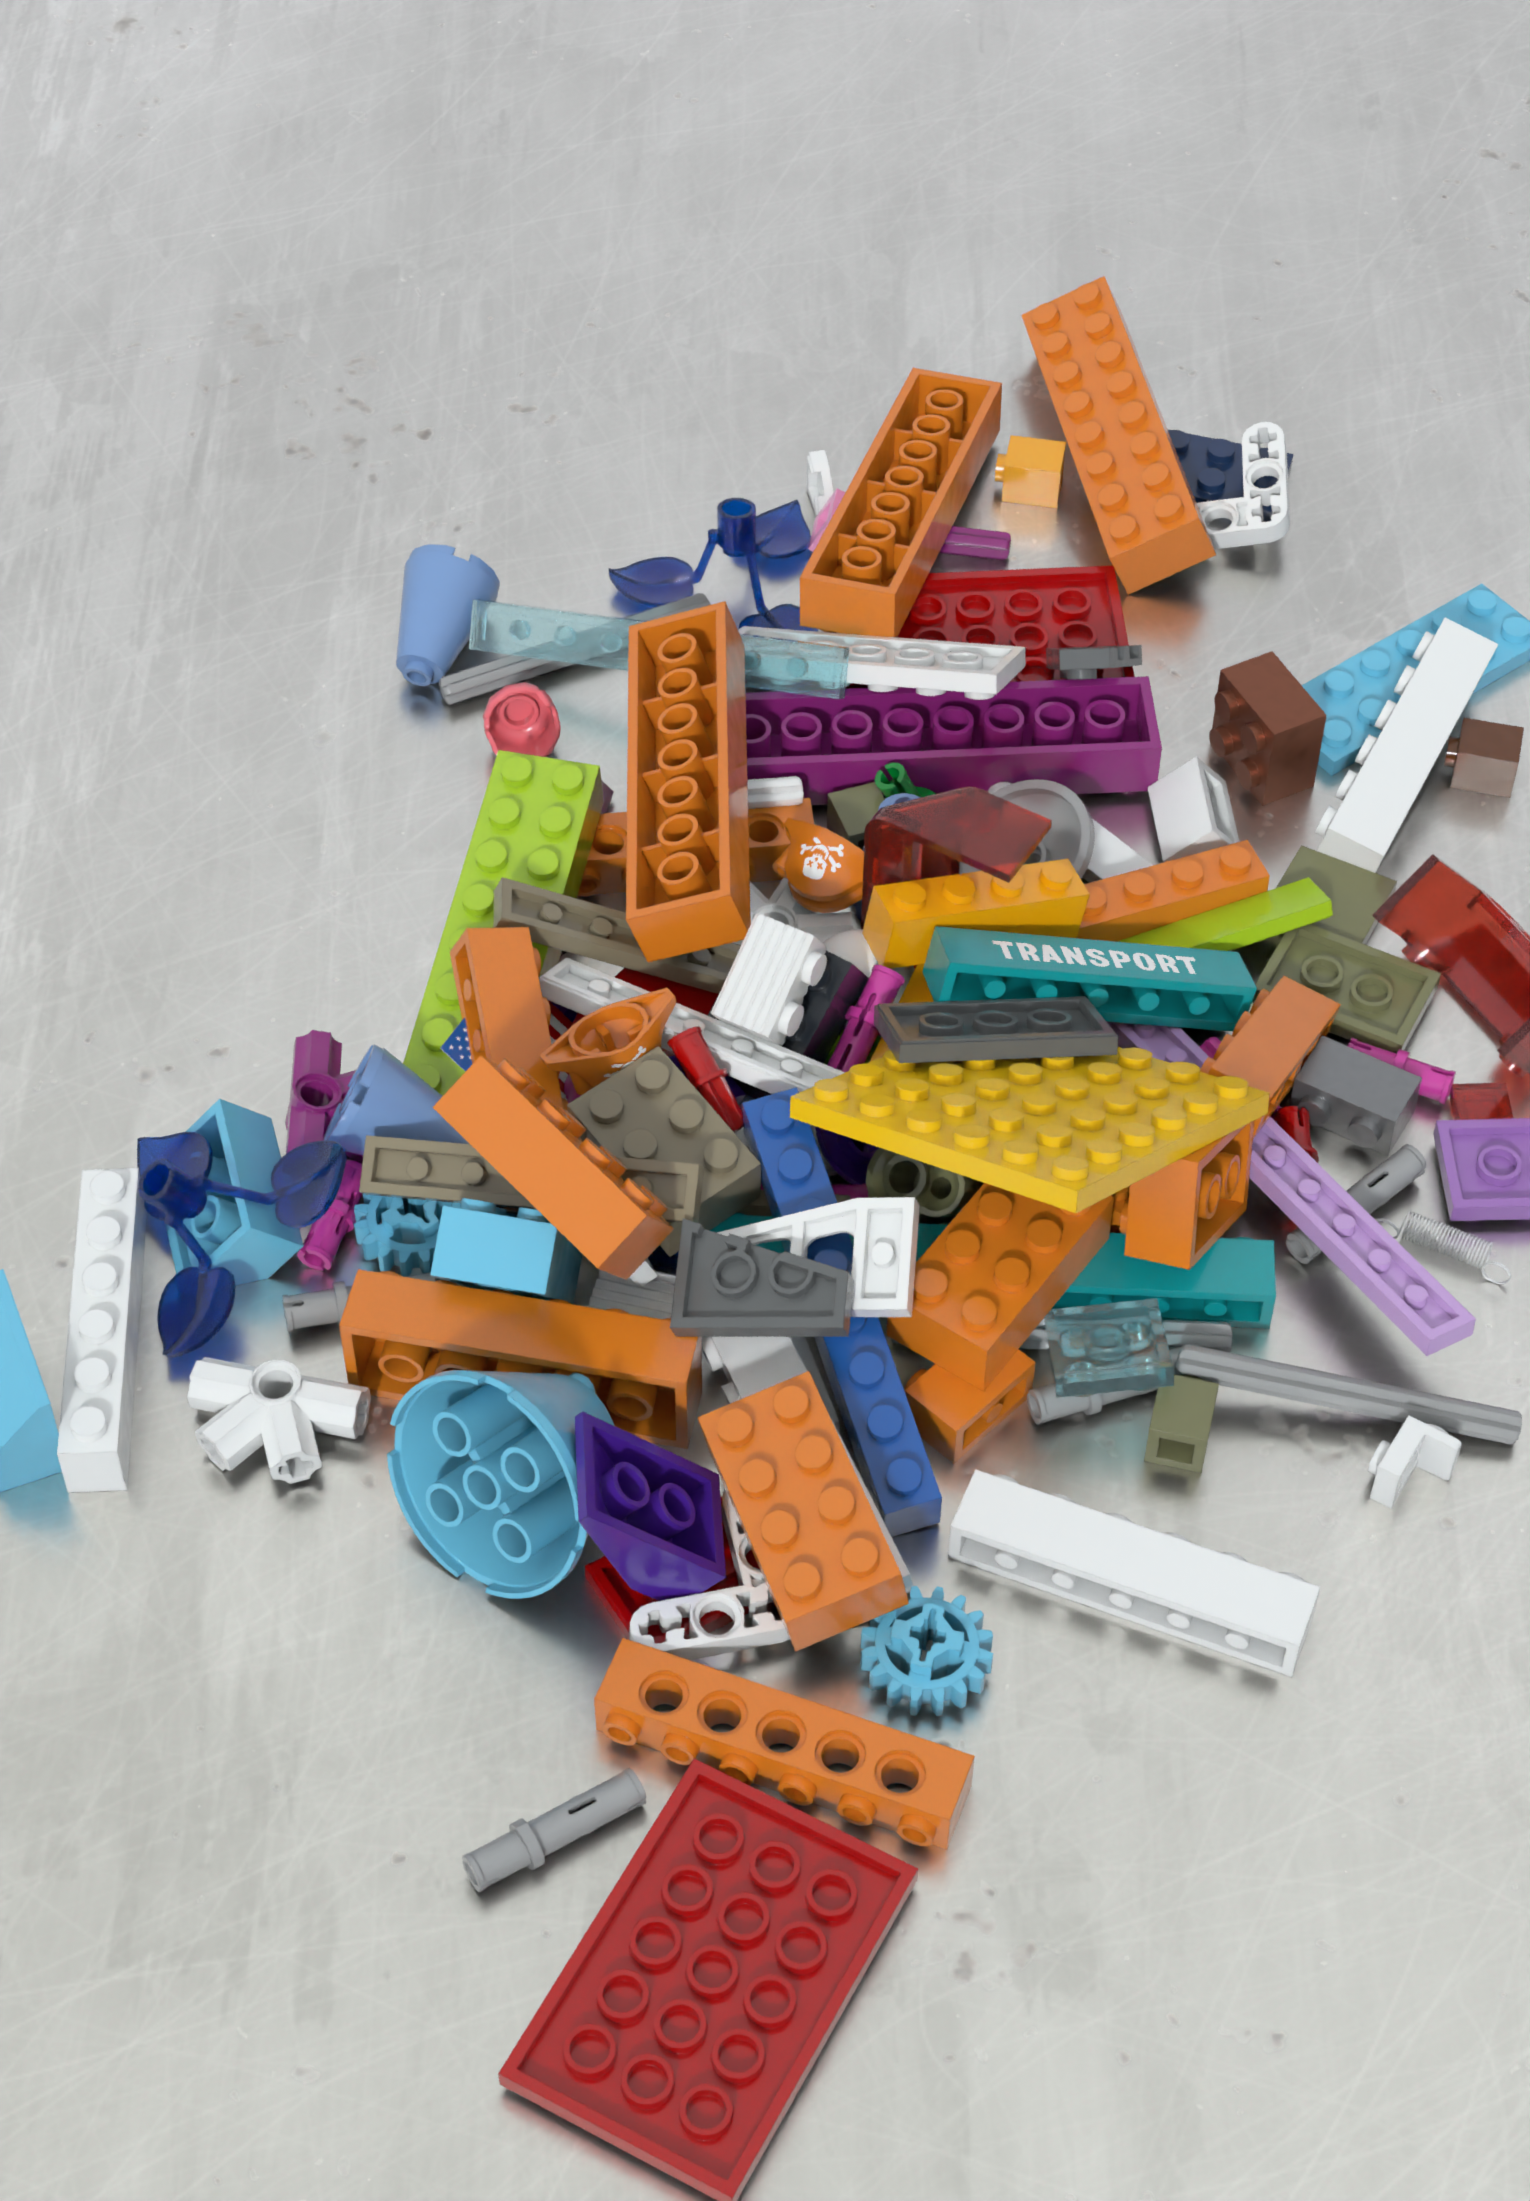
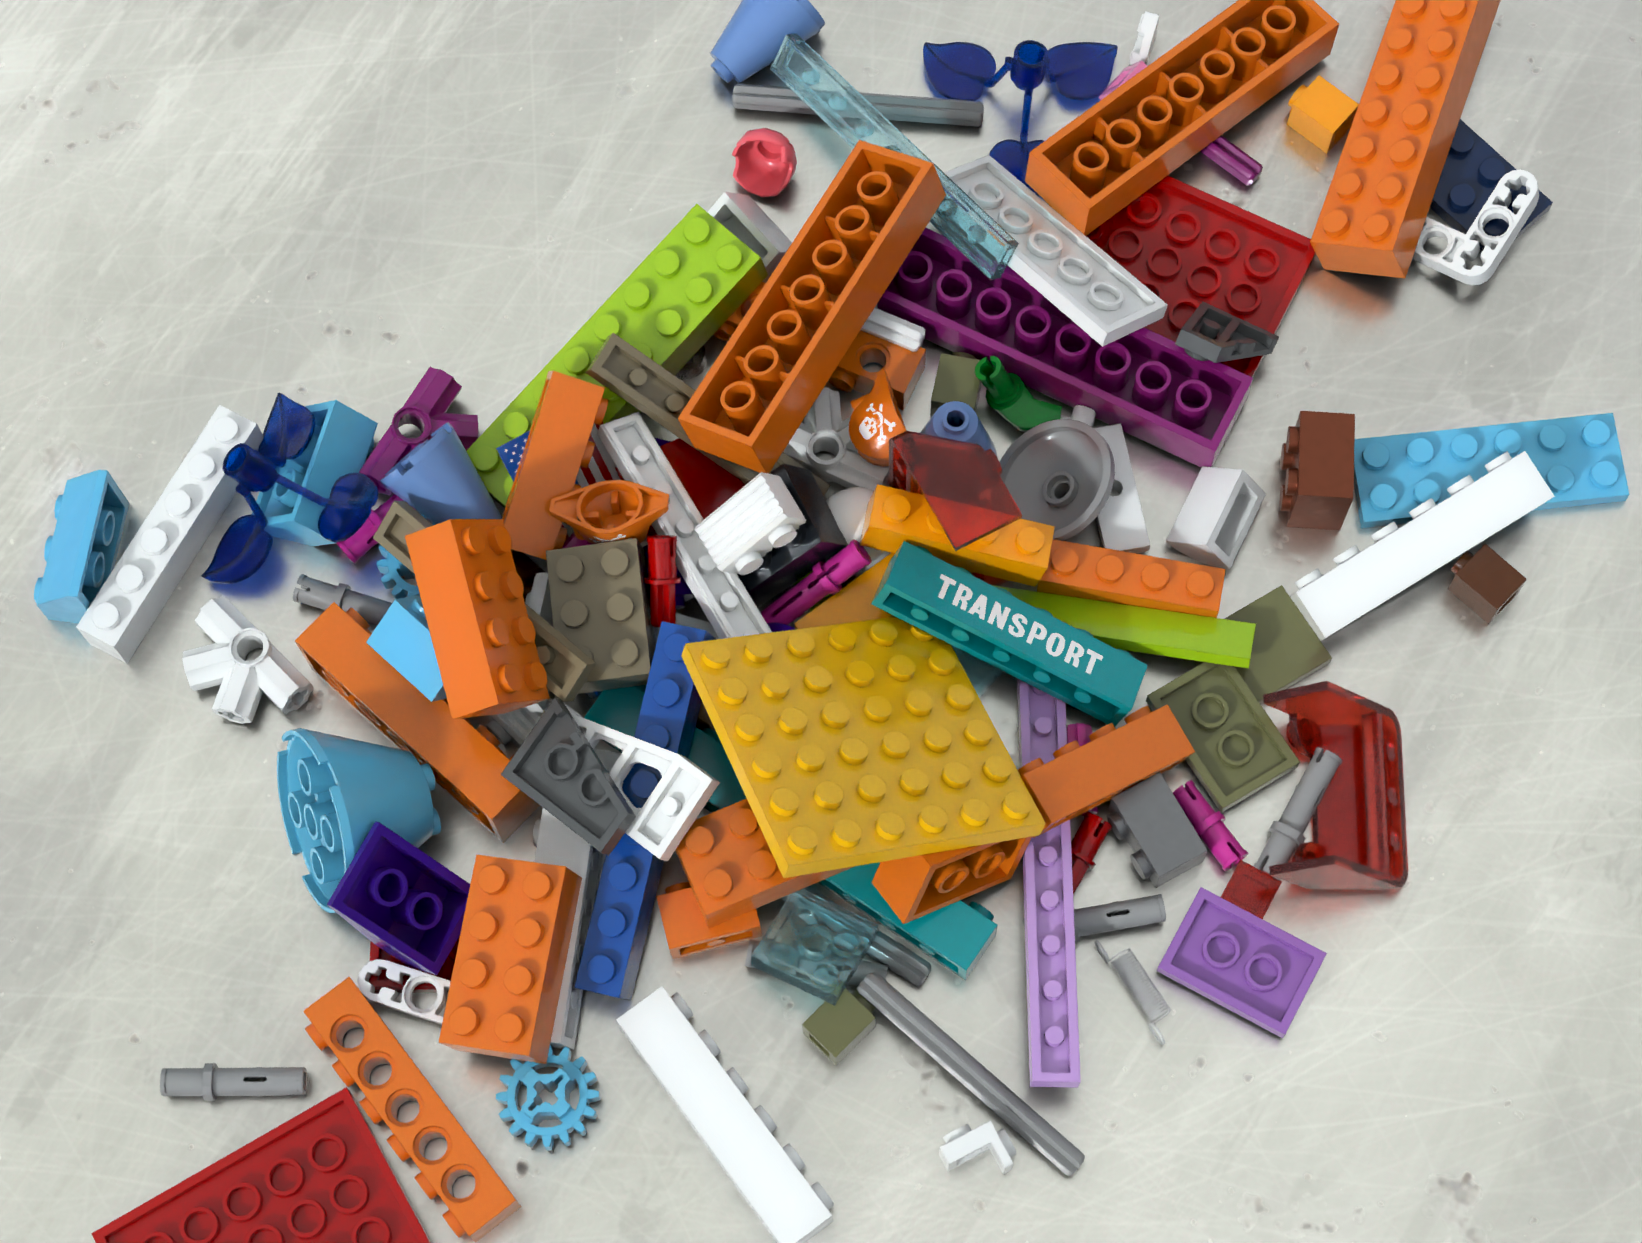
camera: 35 degrees right, 20 degrees up
dark grey tile [874,996,1119,1063] -> none
none -> light grey pin [1253,747,1343,882]

